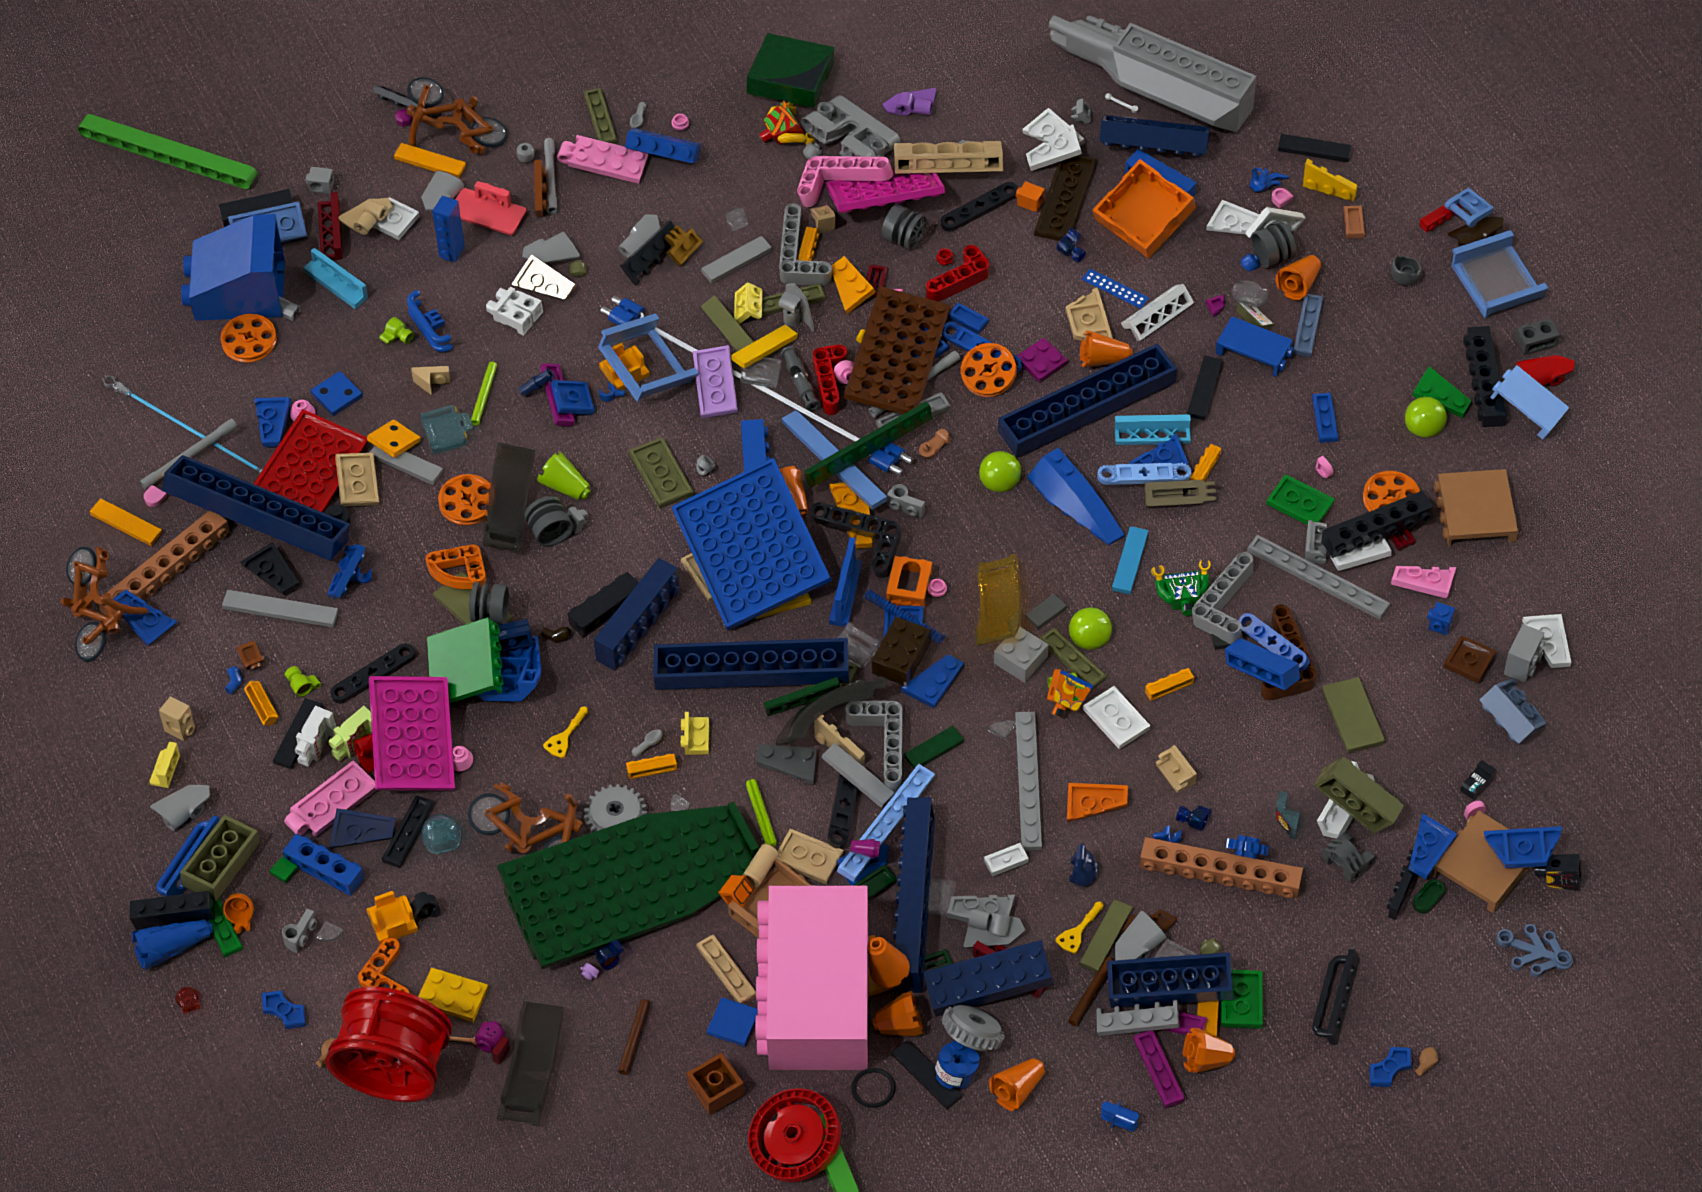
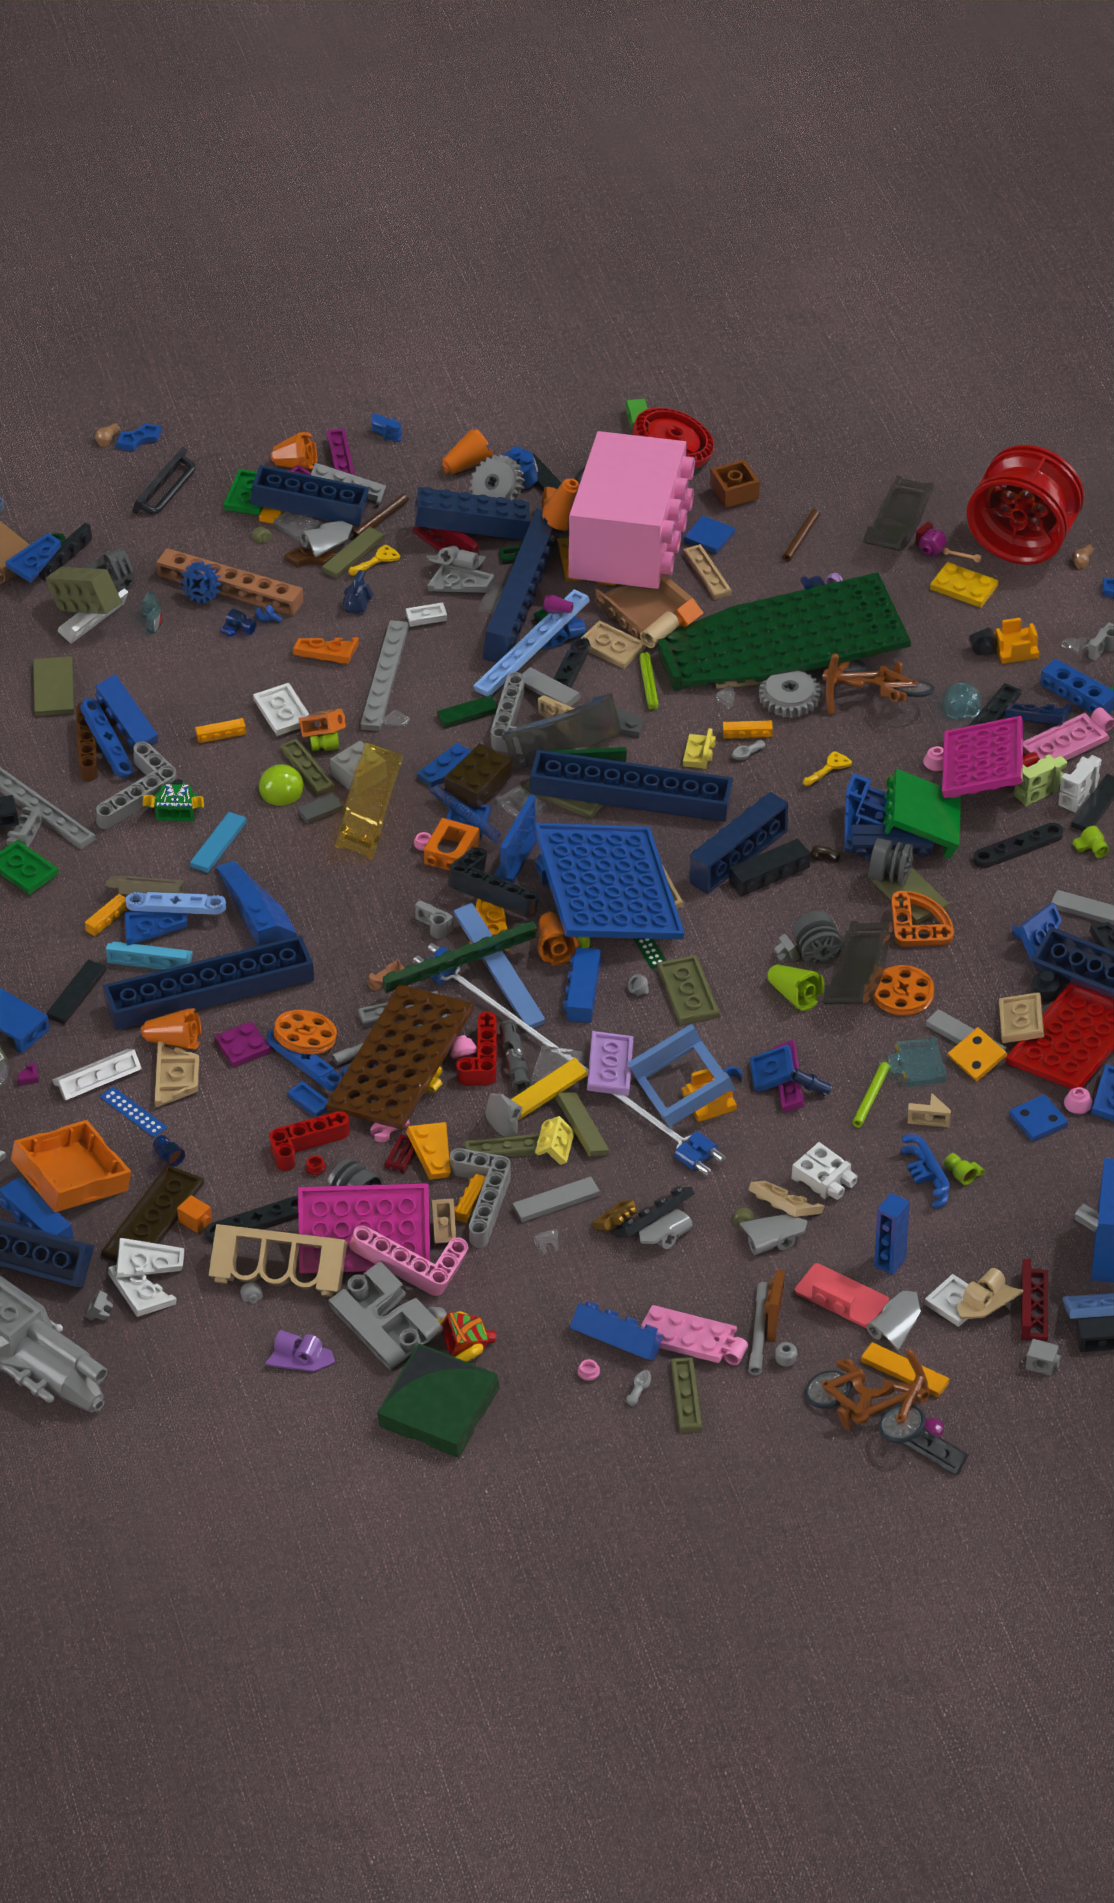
camera: 170 degrees left, 10 degrees down
medium azure fence [303,248,368,309] -> none
orange beam [358,938,409,993] -> none
lime piece [979,451,1021,492] -> none
tan hinge [1156,745,1197,793] -> none

